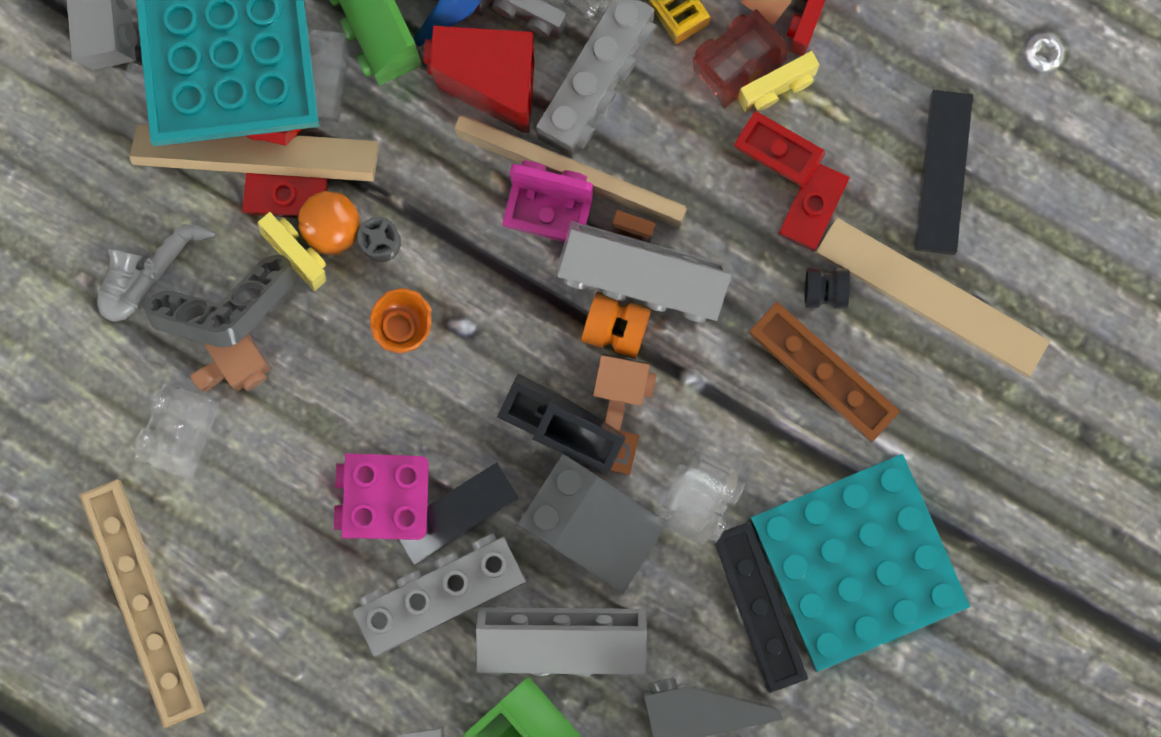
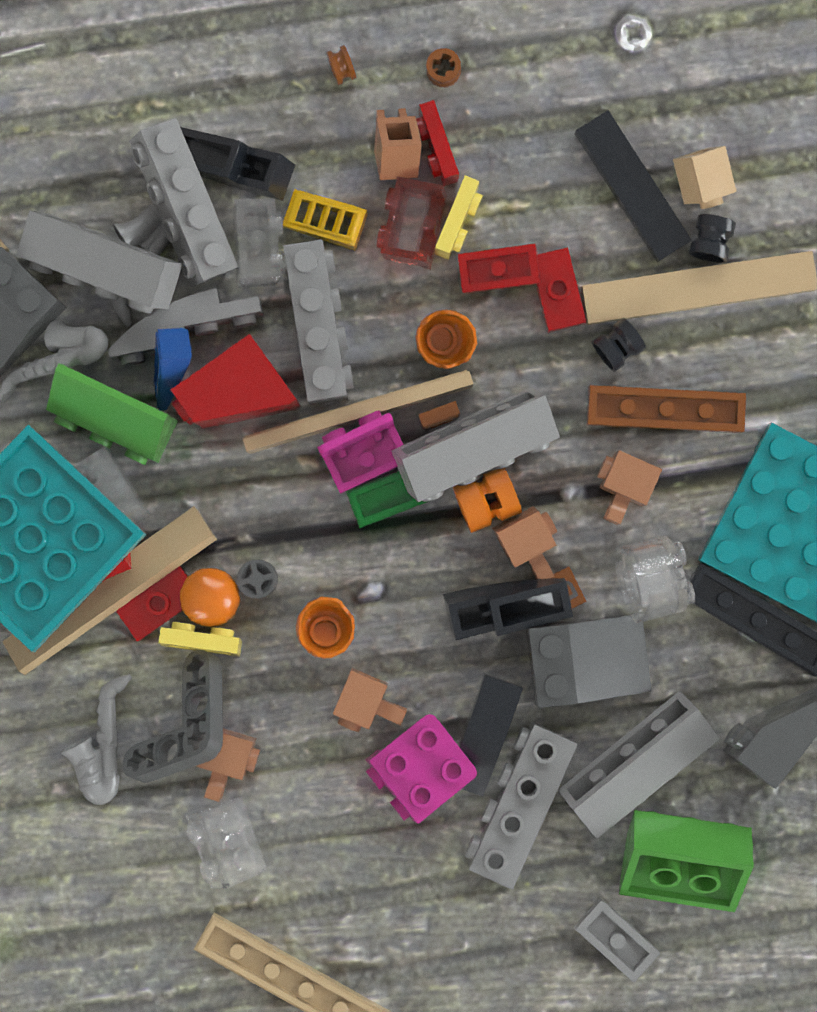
camera: 45 degrees left, 5 degrees up
none -> nougat brick [333,668,407,732]
none -> green tile [346,471,430,528]
none -> orange hair [415,309,477,369]
none -> nougat brick [597,450,662,525]
none -> tan brick [673,146,737,209]
none -> black wheel [689,214,736,263]

